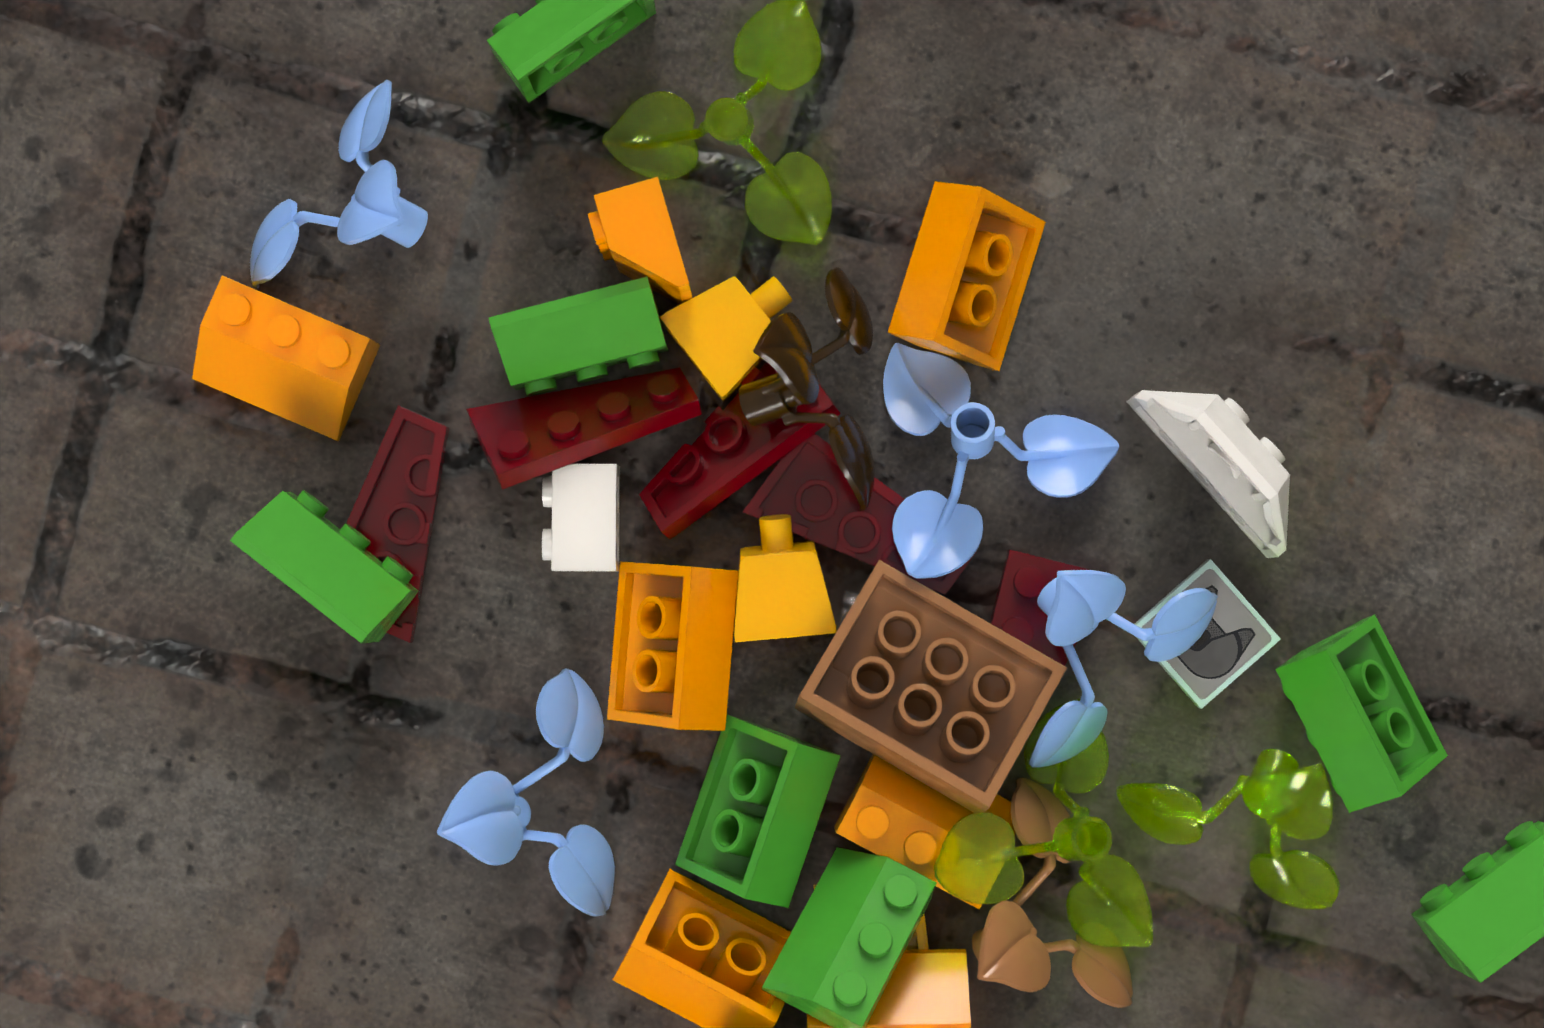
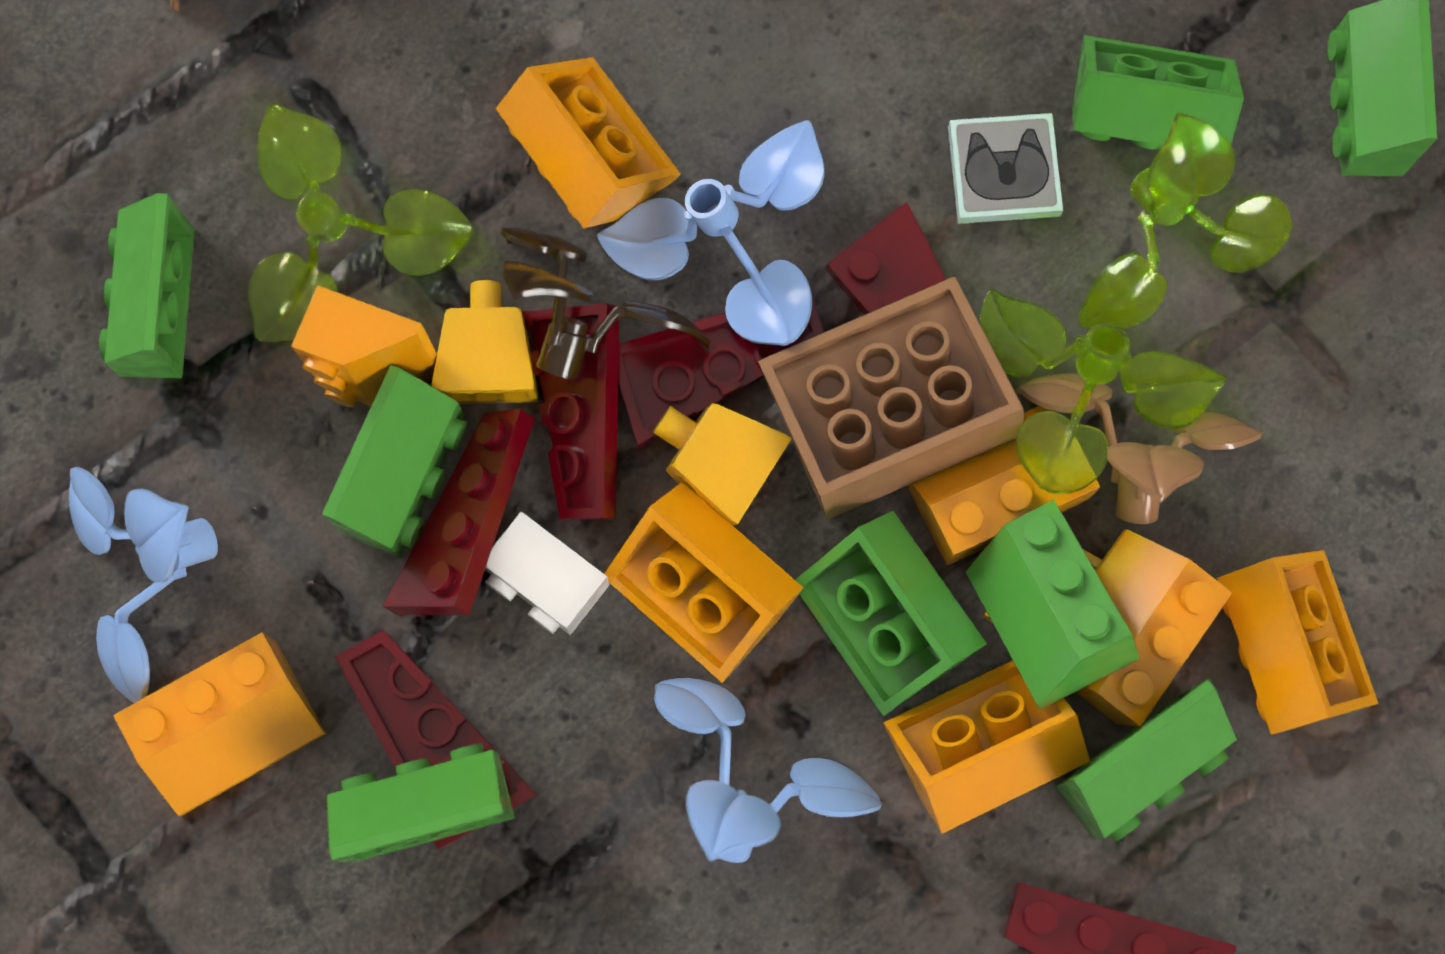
camera: 50 degrees left, 10 degrees down
light blue plant [1029,570,1218,768] -> none
white wedge [1127,390,1290,558] -> none

